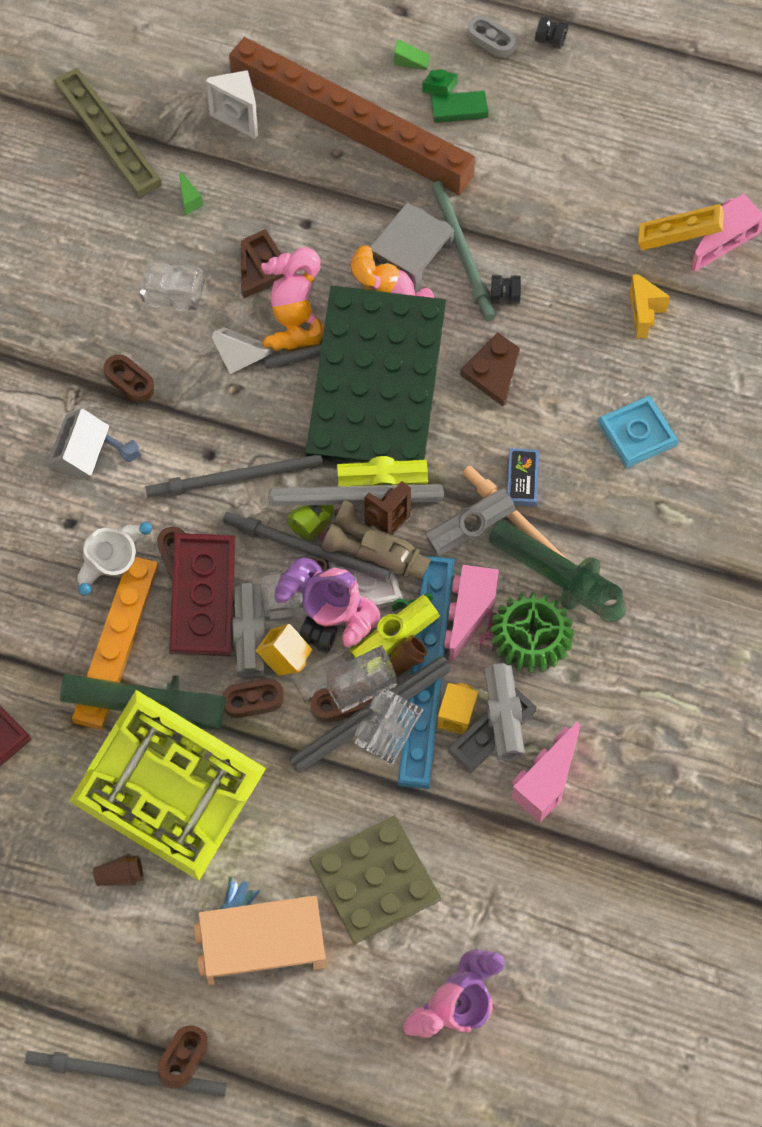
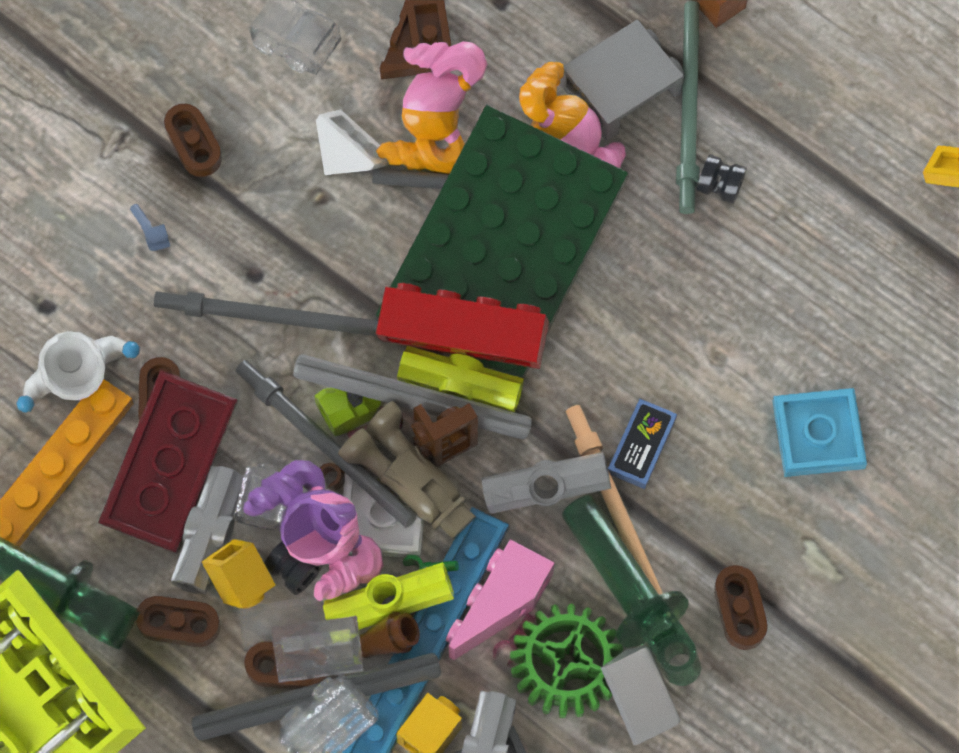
camera: 20 degrees right, 5 degrees up
brick [47,408,109,477] -> none
reddish brown wing [460,332,520,407] -> none
yellow slope [629,274,670,339] -> none
none -> red brick [376,283,549,369]
none -> light grey slope [601,646,680,745]
none -> reddish brown plate [714,565,768,650]

